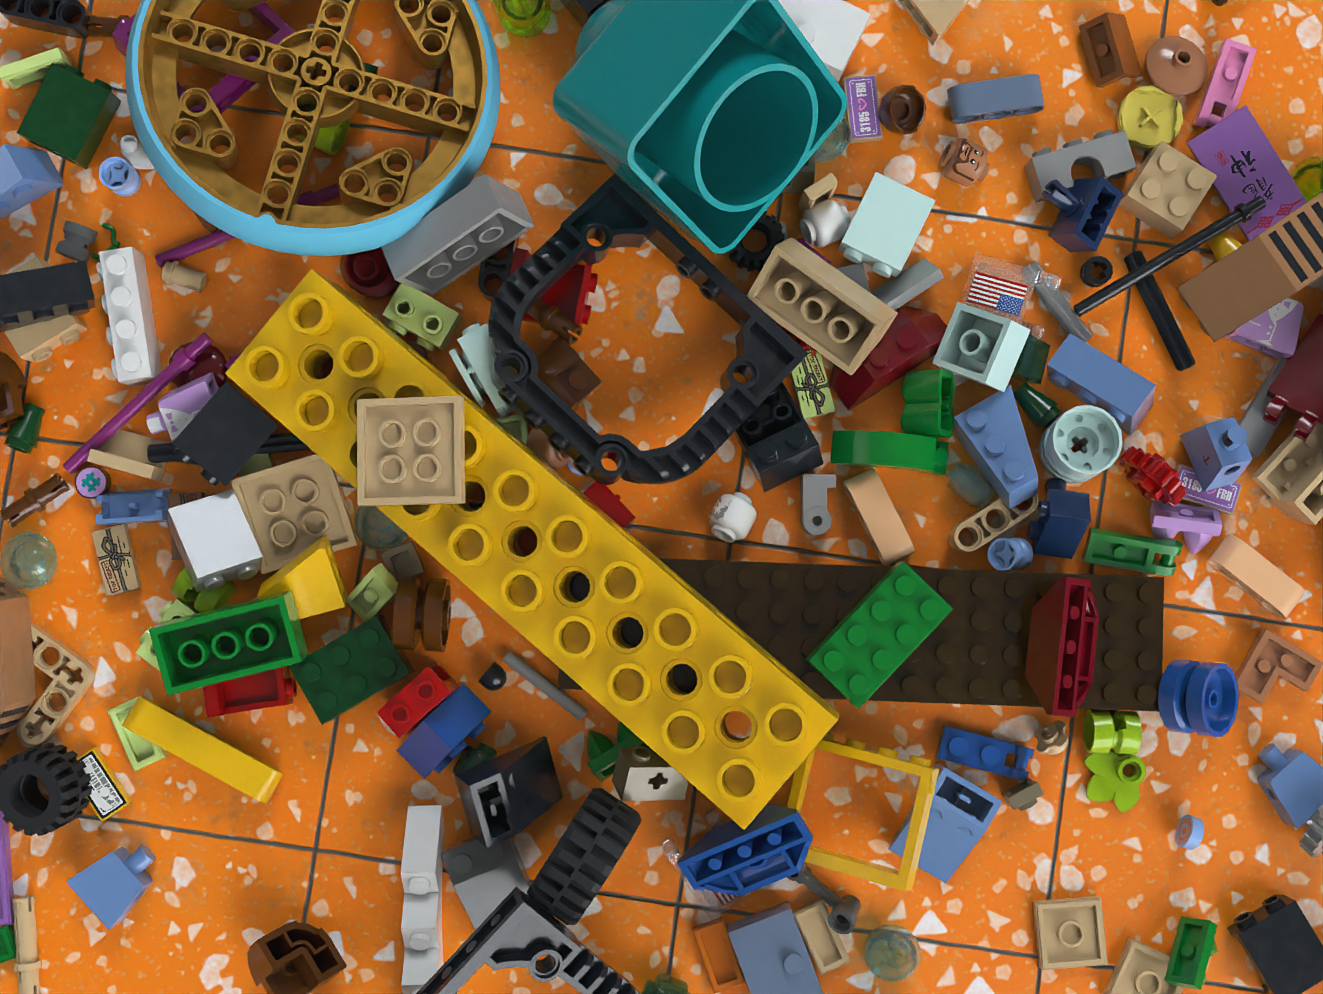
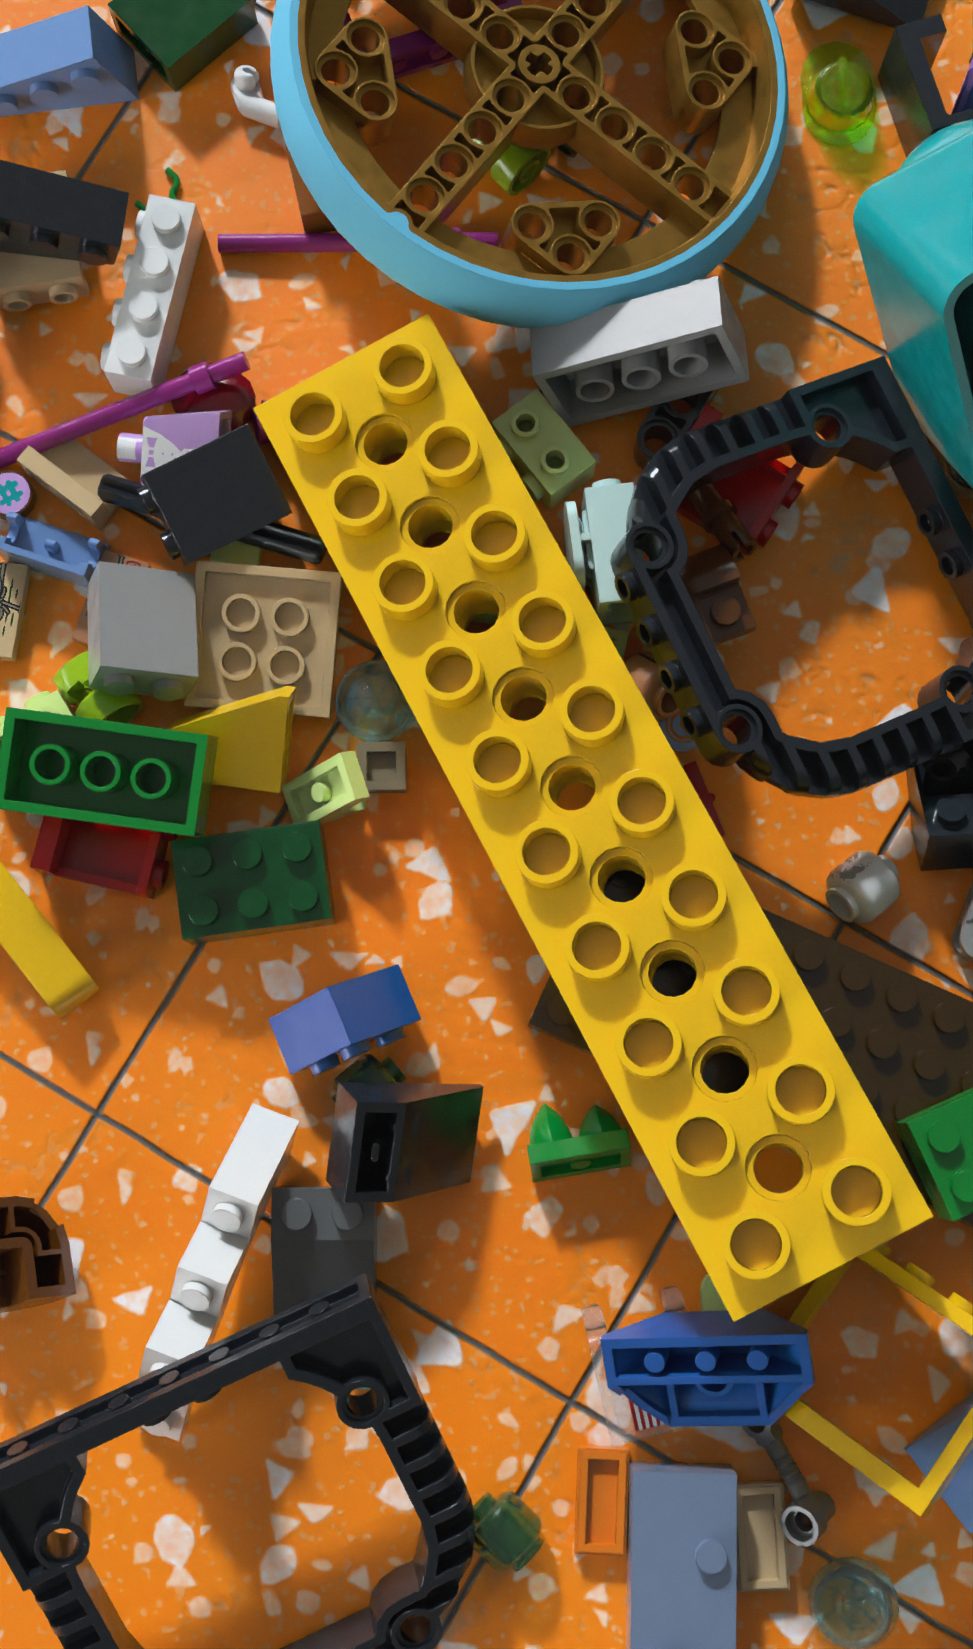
camera: 30 degrees right, 5 degrees down
dark grey wheel [55,221,98,264] -> none
light blue wheel [99,157,142,197] -> none
tan pin [161,260,207,293] -> none
dark red hat [340,247,399,298] -> none
tan plate [357,396,465,506] -> none
red panel [378,663,460,738] -> none
reddish brown wheel [393,576,451,652] -> none
black hinge [478,662,507,691] -> none
light grey bar [502,650,588,721] -> none
black tyre [526,788,642,925] -> none
dark tan brick [612,746,689,801] -> none

